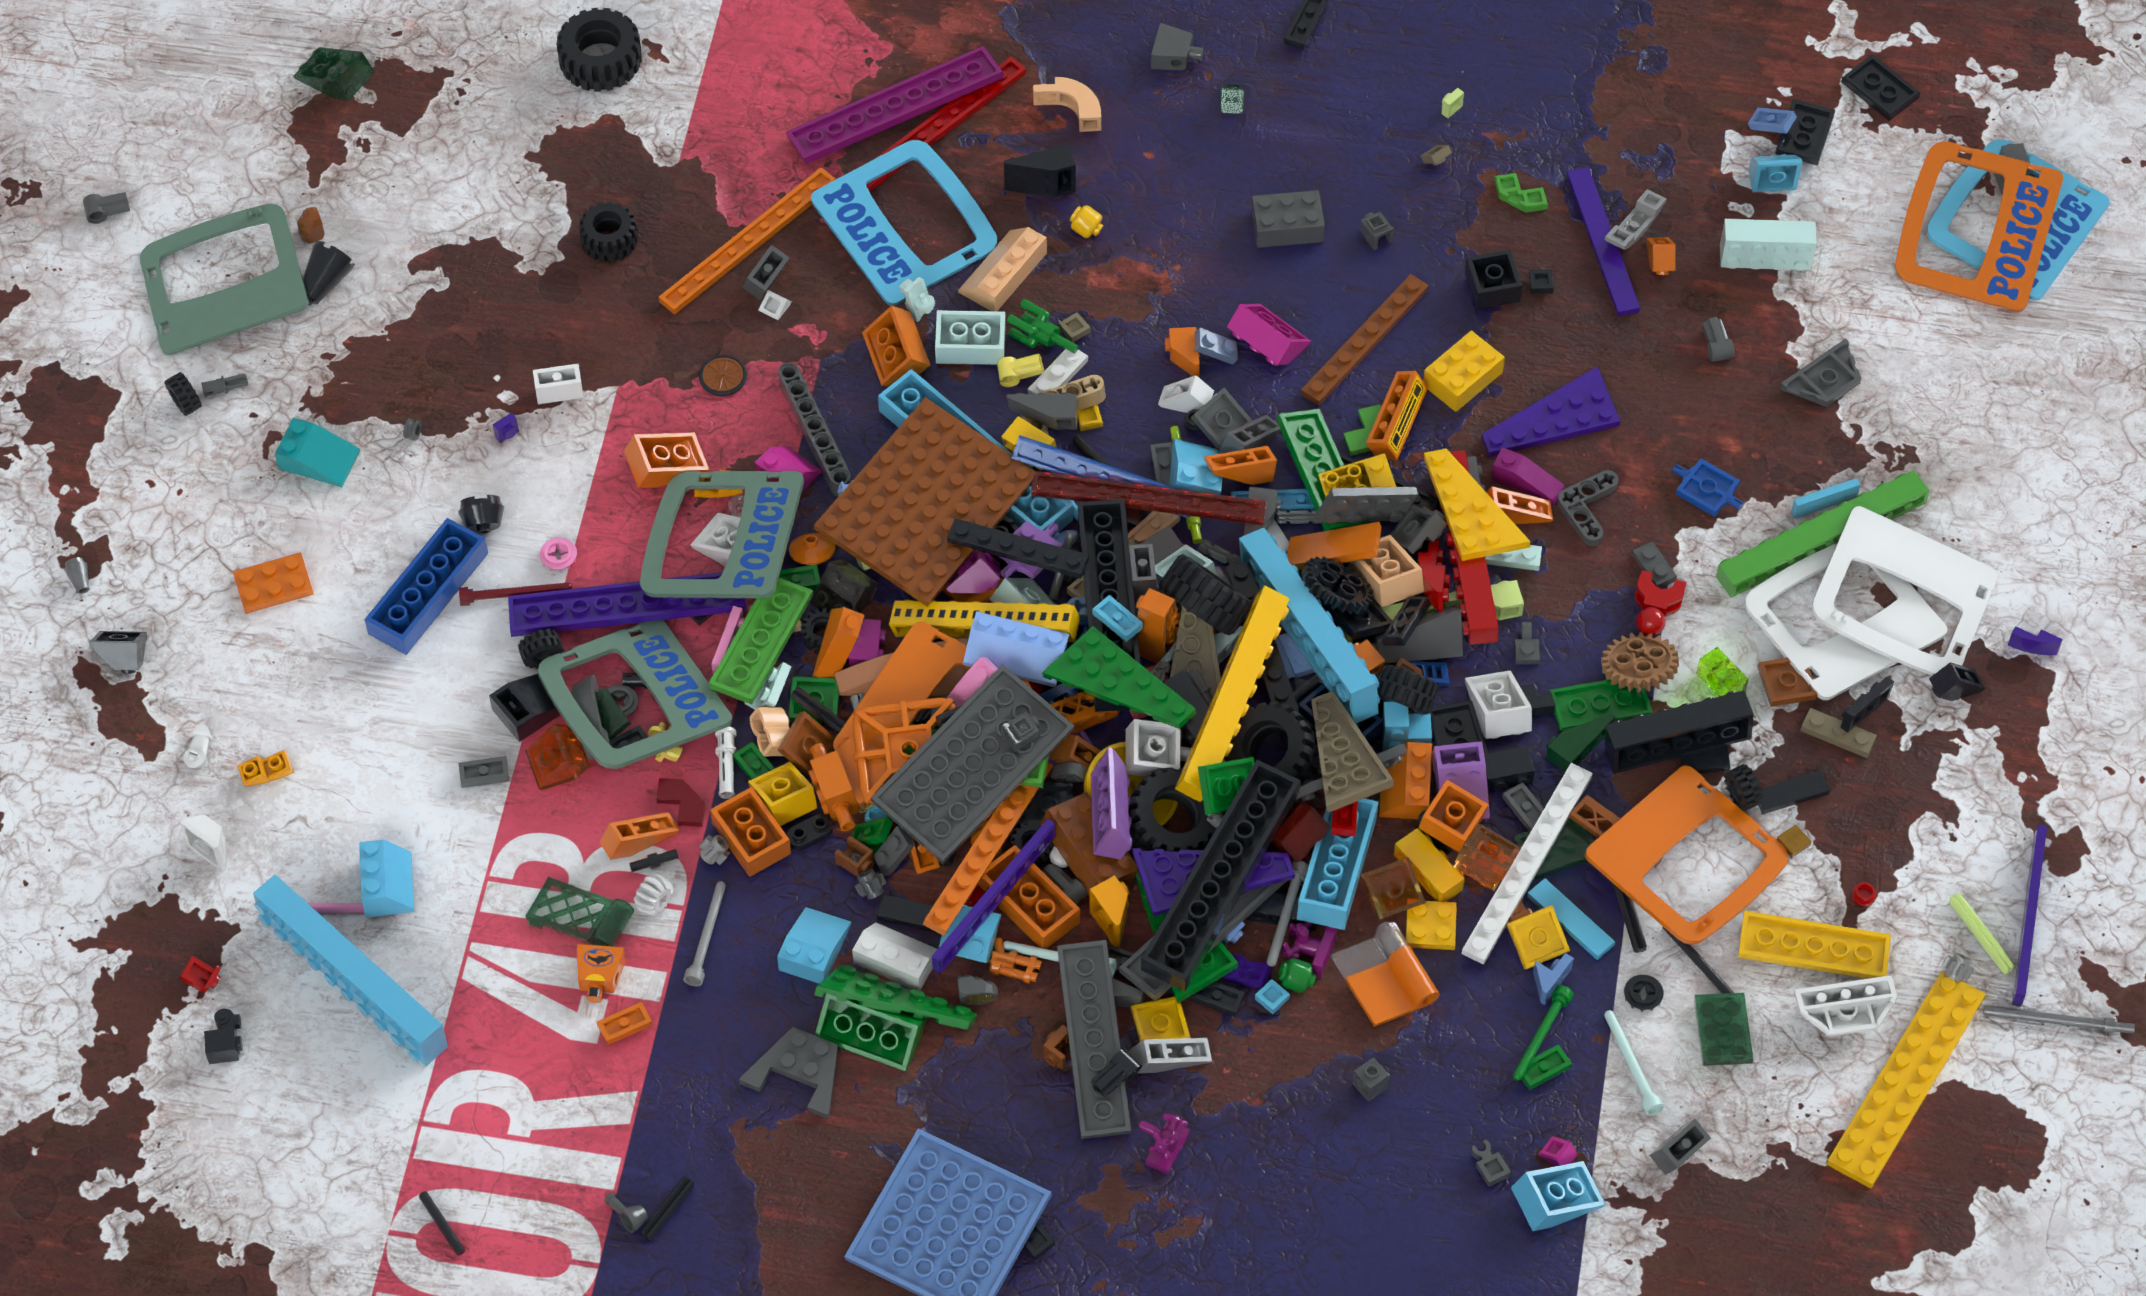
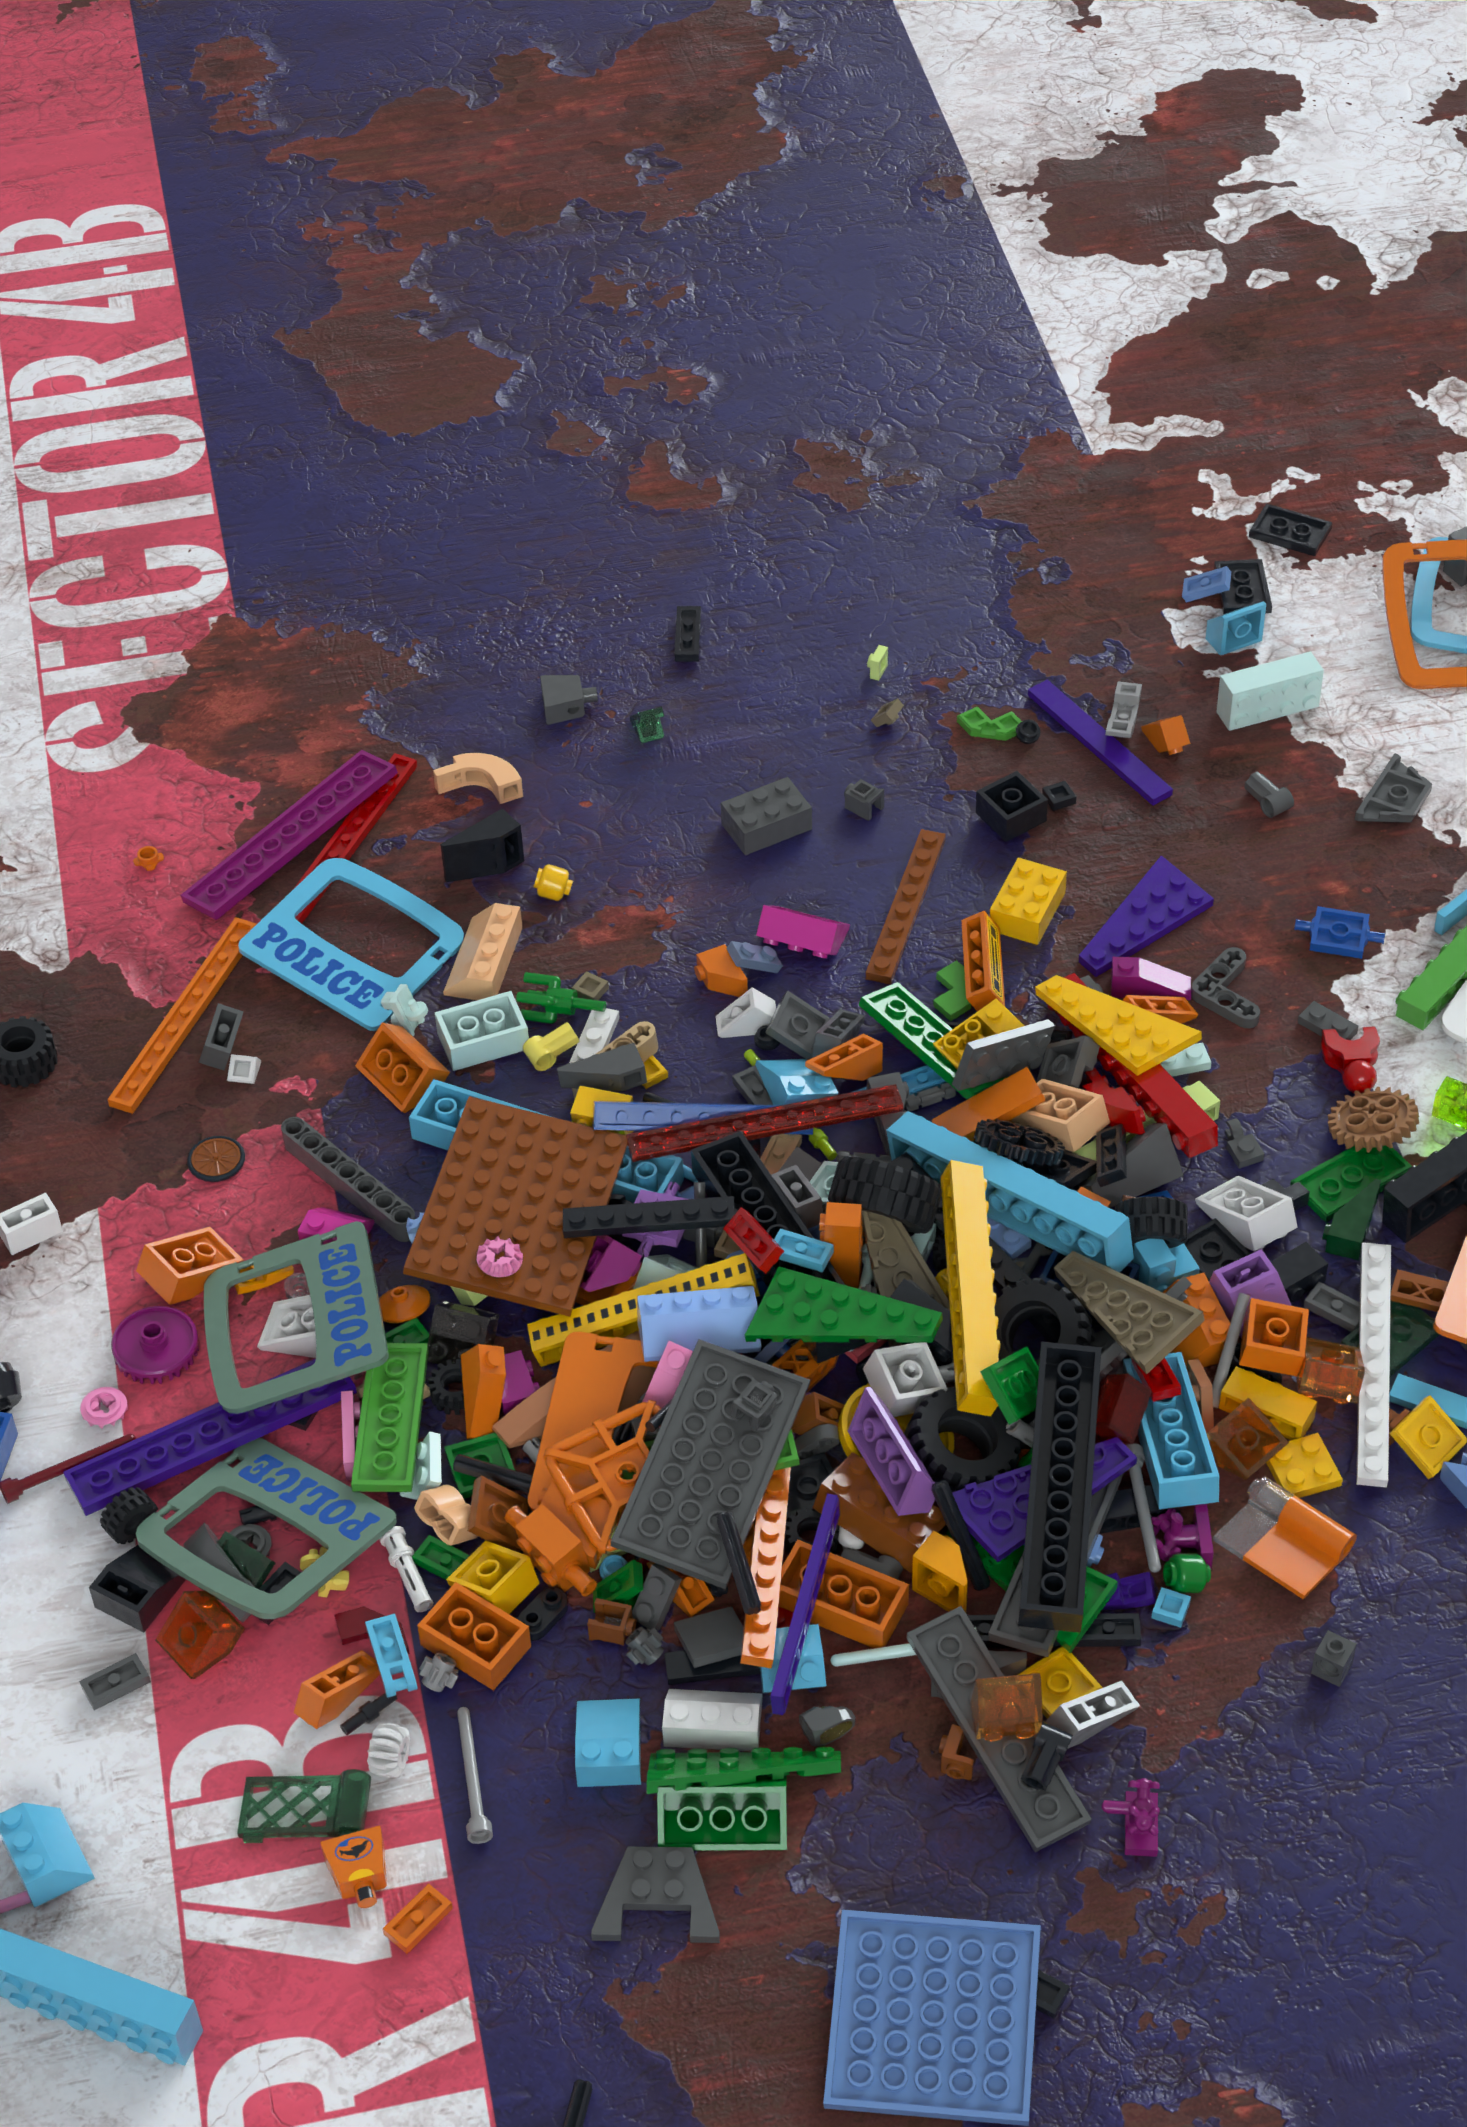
camera: 20 degrees left, 10 degrees down
orange piece [990,938,1042,984] -> none
none -> magenta wheel [111,1306,199,1384]
none -> orange plate [133,846,164,871]
none -> medium azure plate [365,1614,418,1698]
none -> bright pink gear [476,1236,523,1277]
none -> dark grey tile [674,1606,744,1668]
none -> black axle [717,1511,761,1615]
none -> red plate [723,1207,784,1273]
none -> black axle [931,1480,990,1591]
none -> clear orange slope [970,1673,1043,1741]
none -> black plate [1015,719,1041,744]
none -> nougat wing [1187,1359,1214,1437]
none -> light grey bar [1212,1293,1250,1409]

